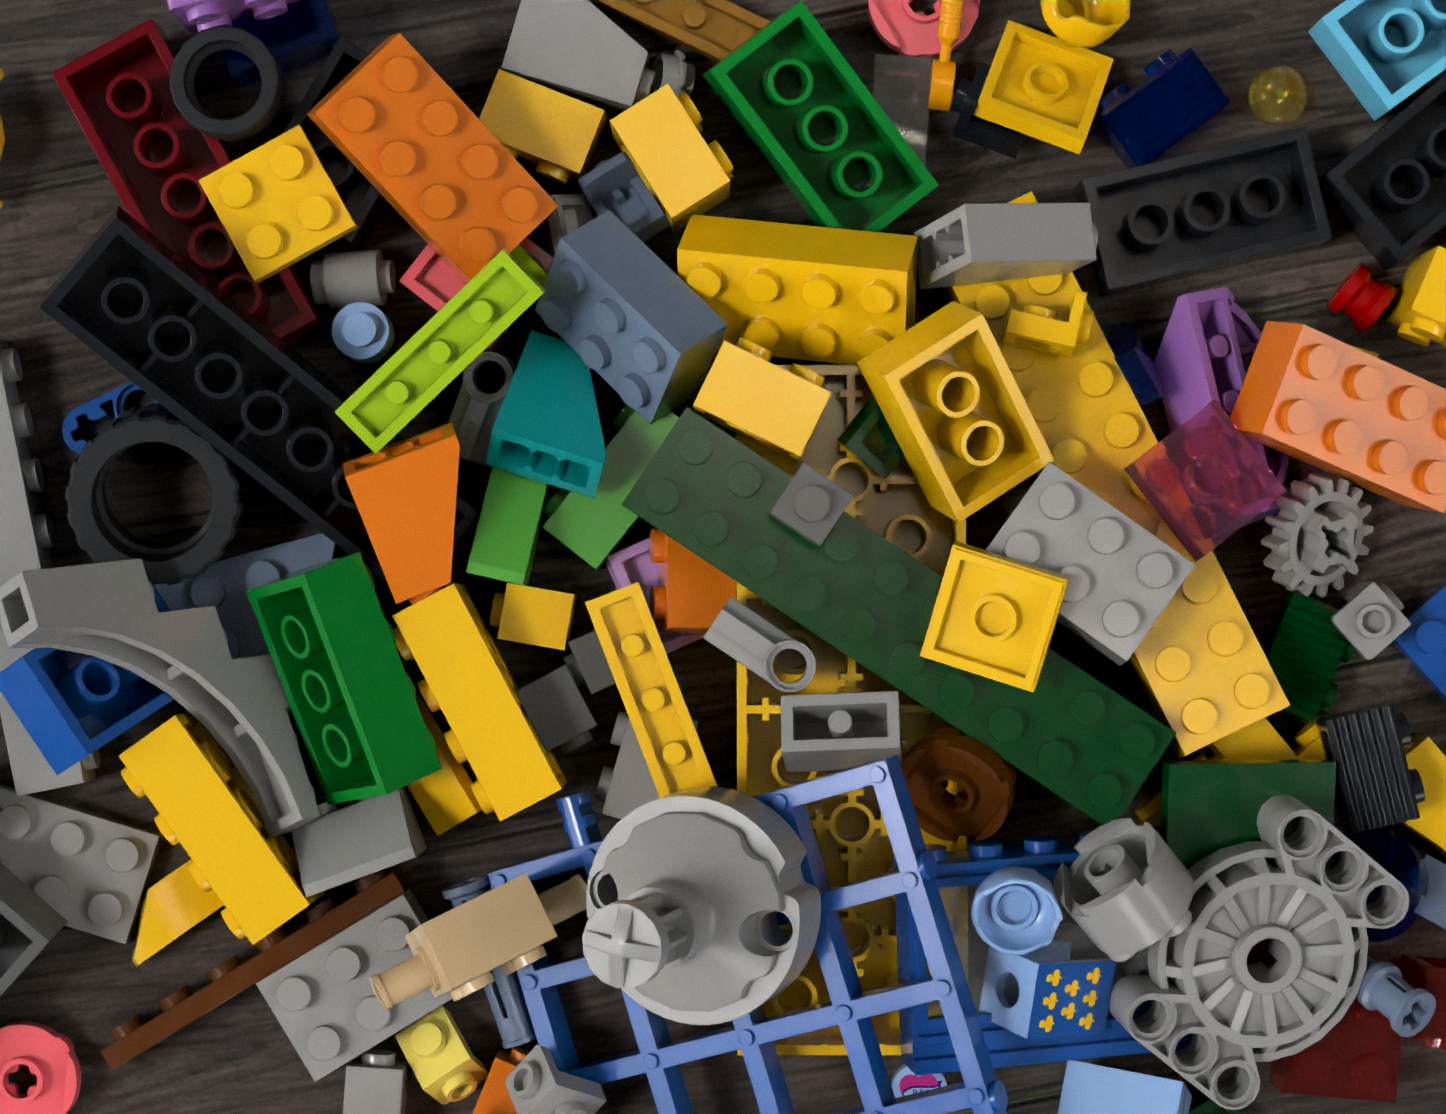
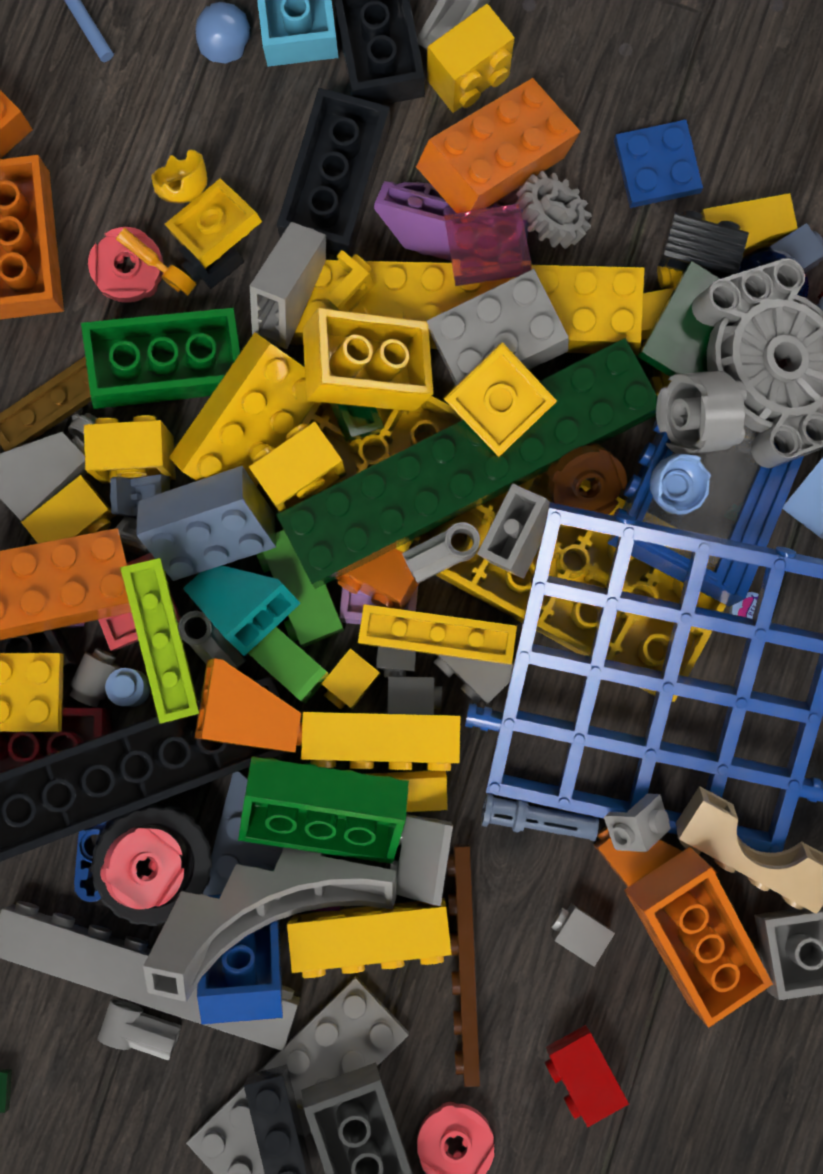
camera: 55 degrees left, 5 degrees down
yellow slope [132,859,224,967] -> none
light grey brick [256,888,452,1082] -> none
tan brick [369,873,587,1011] -> none
light yellow bracket [395,1005,489,1105] -> none
light grey piece [582,786,821,1025] -> none
dark grey brick [769,462,854,547] -> none
clear slope [872,54,931,166] -> none
piece [978,939,1115,1039] -> none
clear blue brick [1093,48,1230,168] -> none
clear blue slope [1106,322,1164,406] -> none
clear yellow tile [1248,66,1307,124] -> none
dark green brick [1262,591,1355,722] -> none
red wheel [1326,262,1397,334] -> none
light grey bracket [1331,581,1412,660] -> none
none -> coral plate [100,827,184,909]

